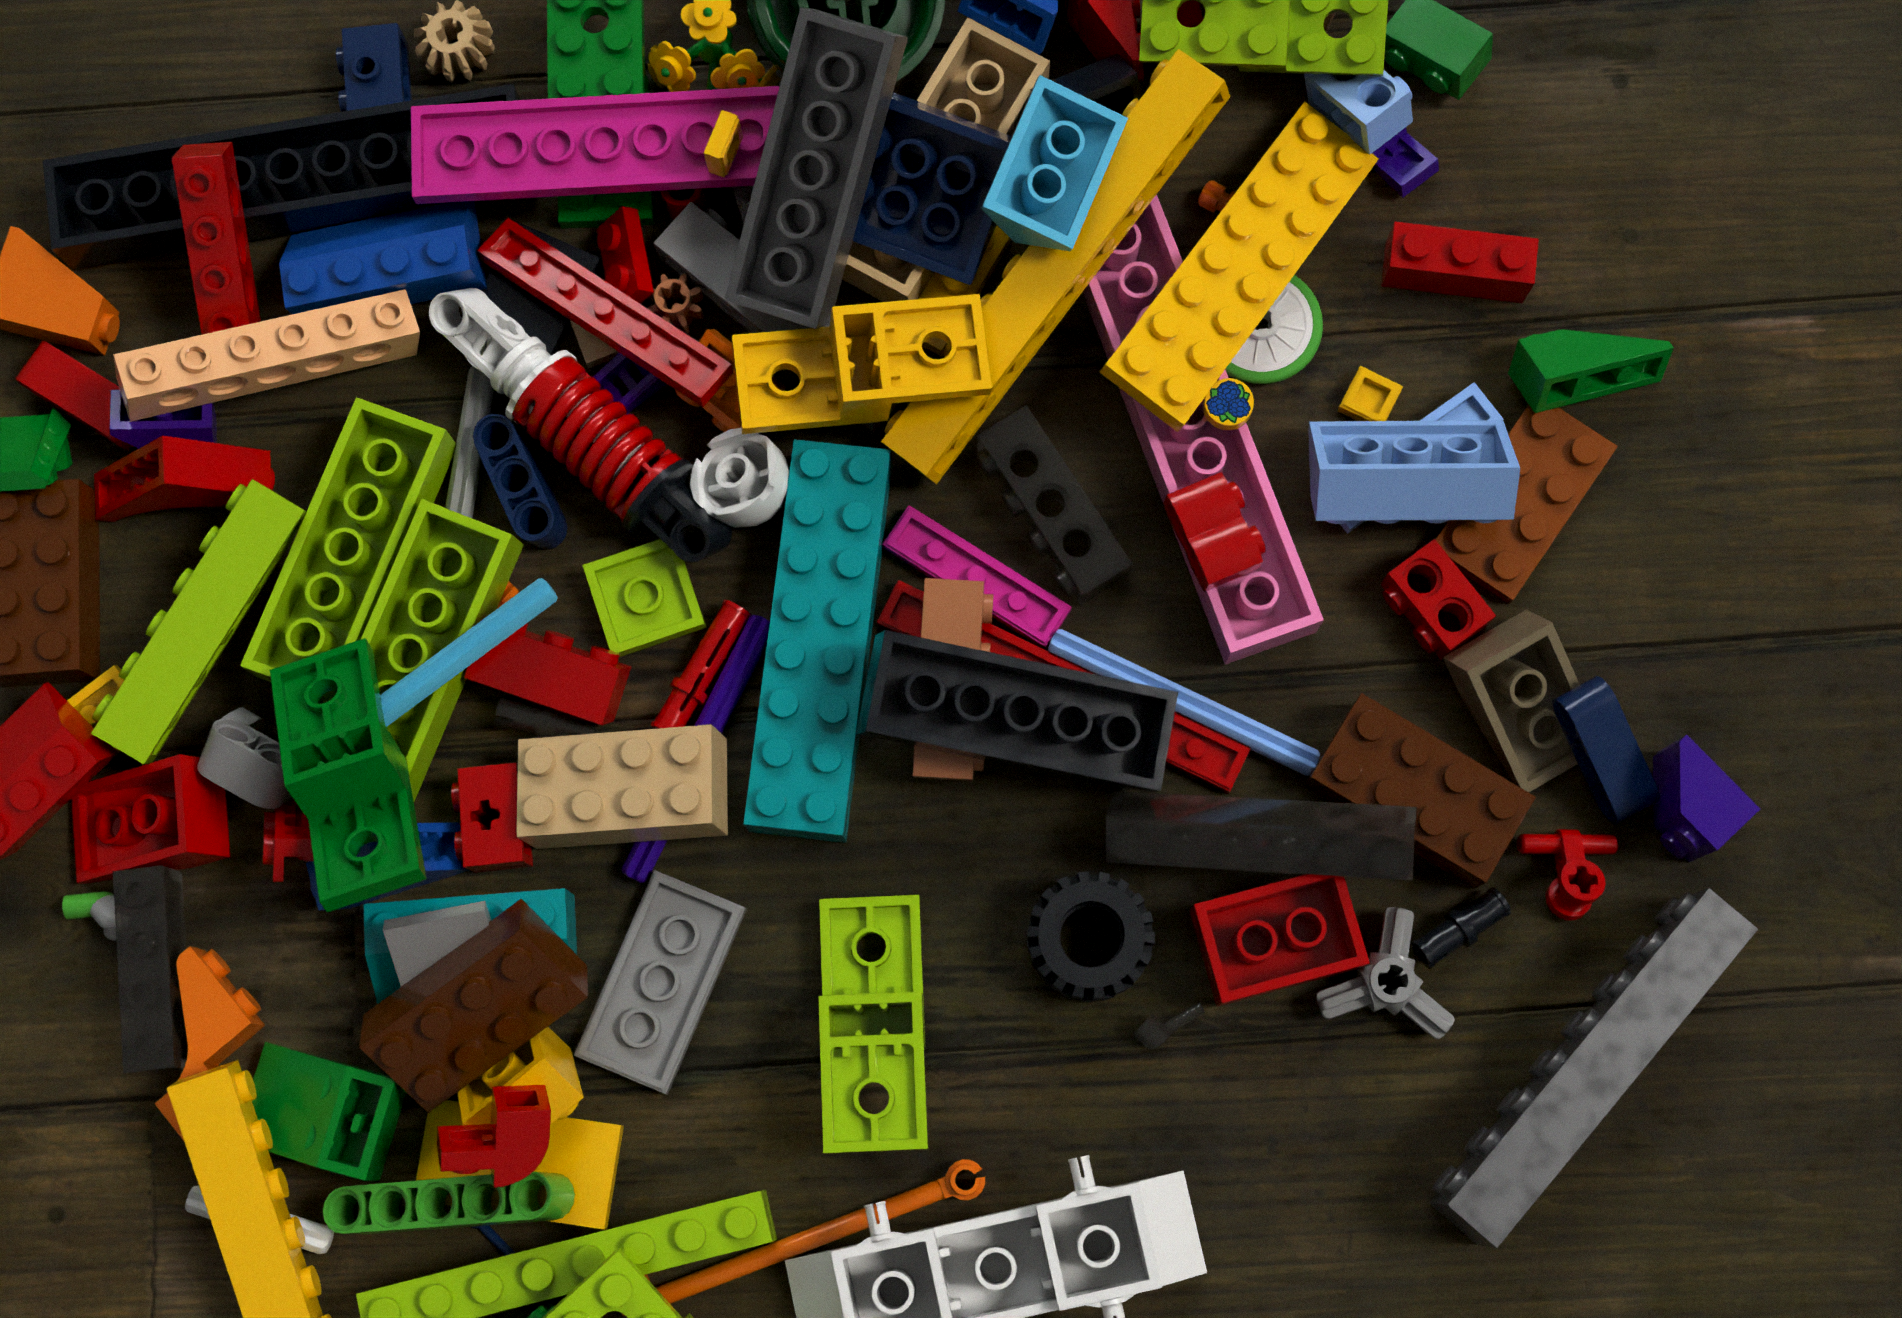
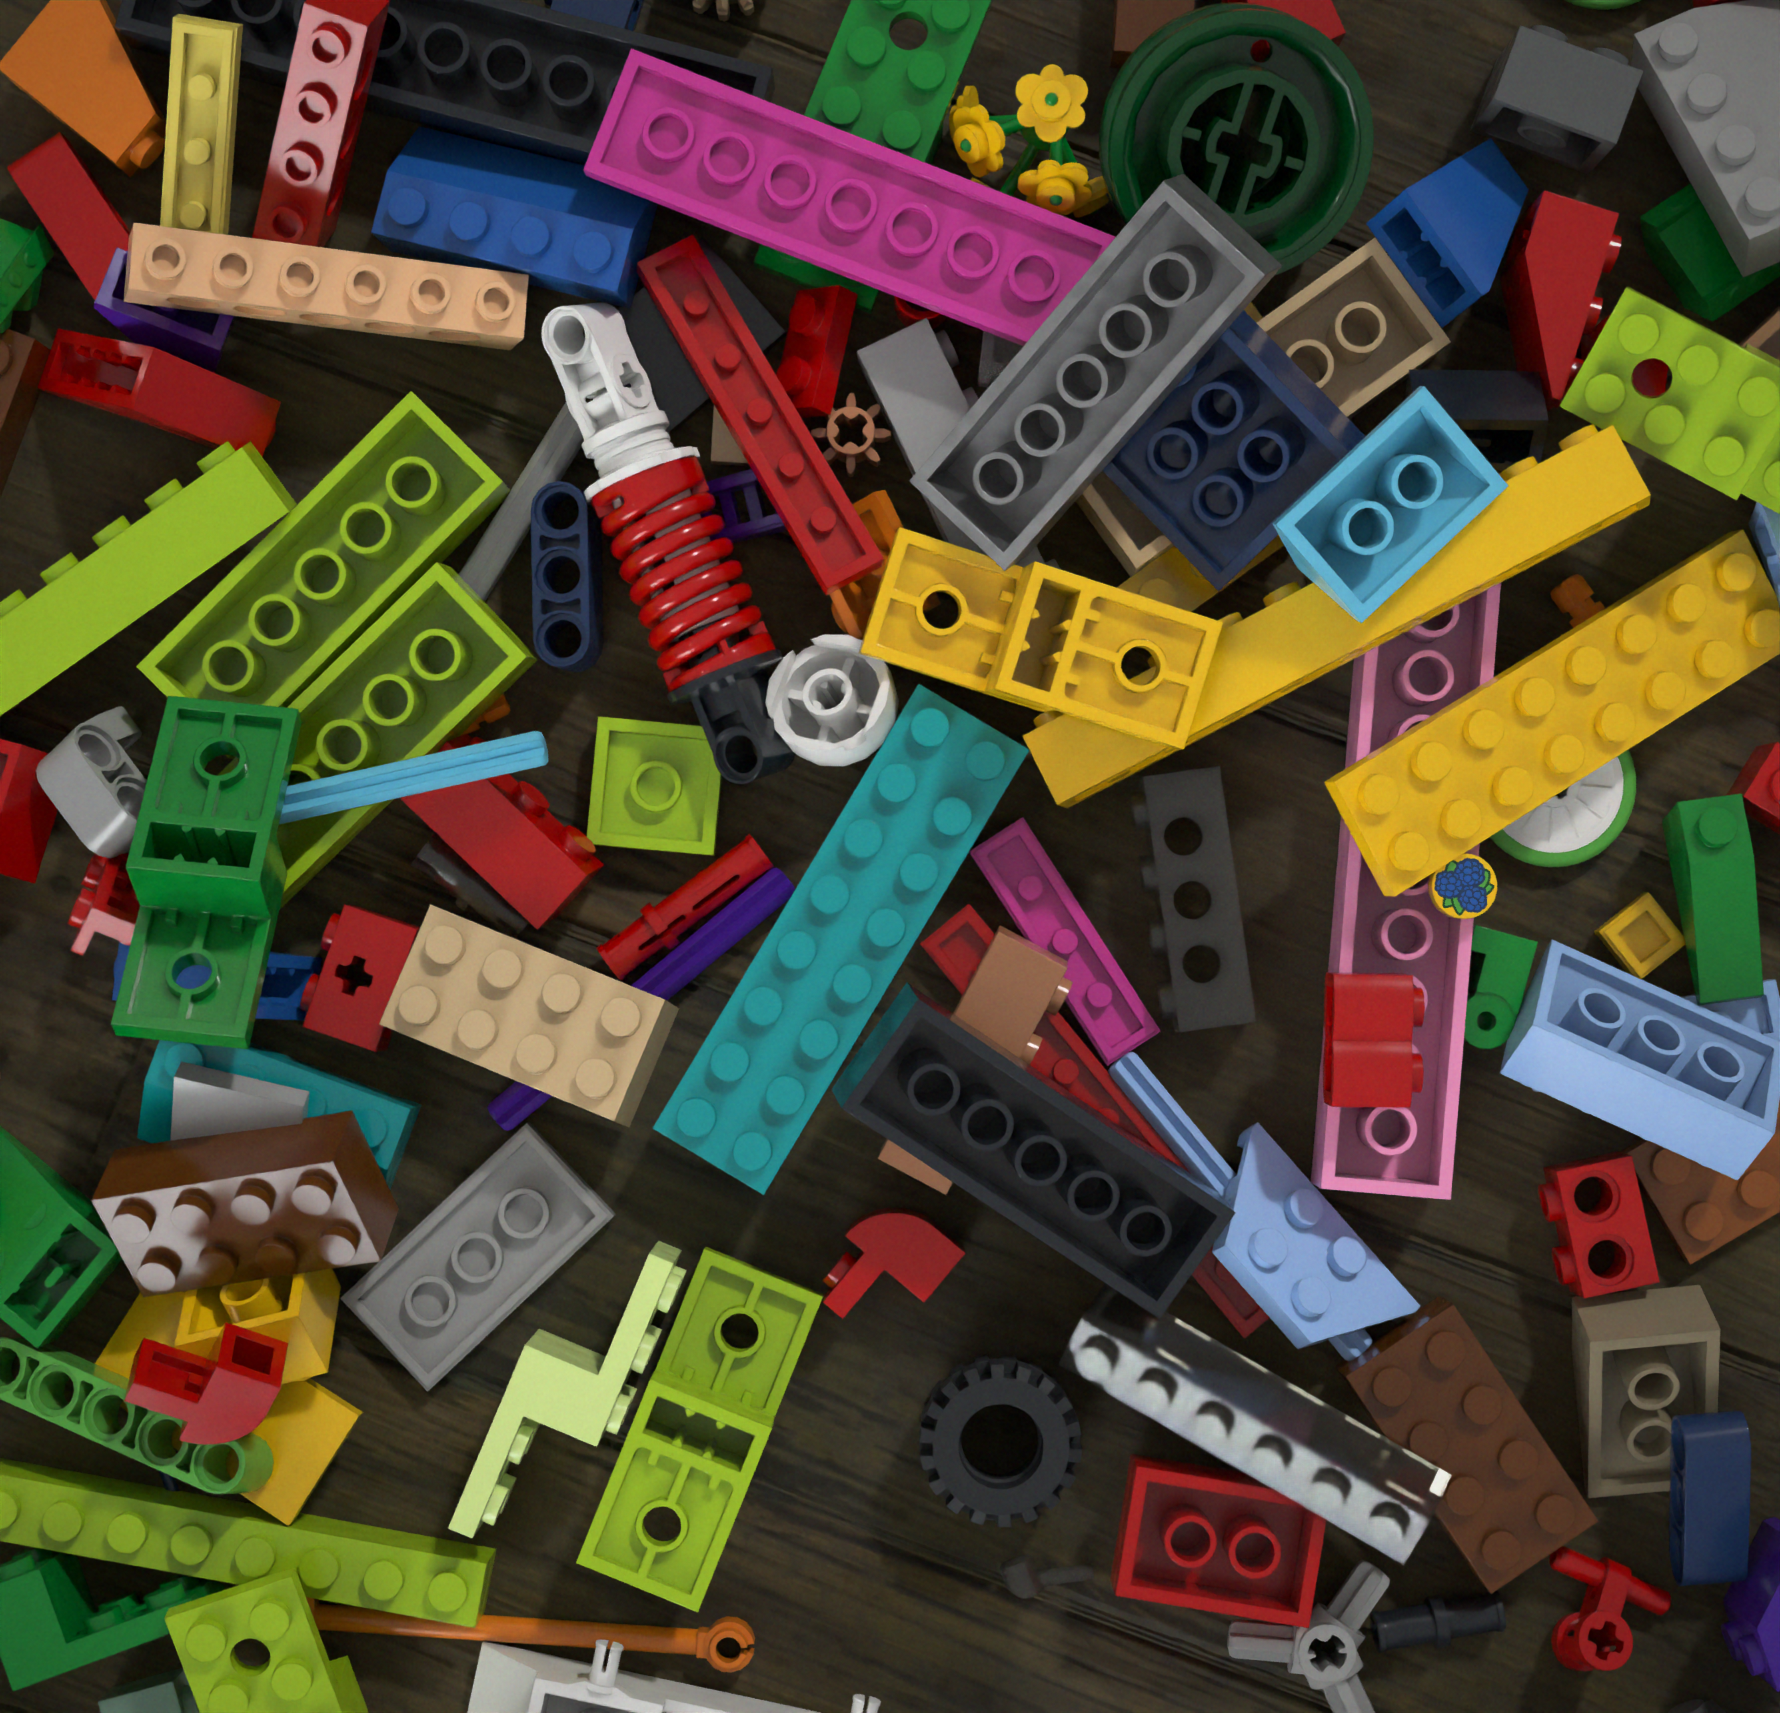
camera: 20 degrees right, 10 degrees up
yellow tile [703,110,743,178] -> none
none -> light yellow tile [160,14,243,235]
none -> yellowish green bracket [448,1241,687,1538]
none -> red brick [822,1207,965,1319]
none -> light blue wing [1212,1122,1420,1349]
none -> green leg [1464,925,1538,1049]
none -> green slope [1662,793,1764,1006]

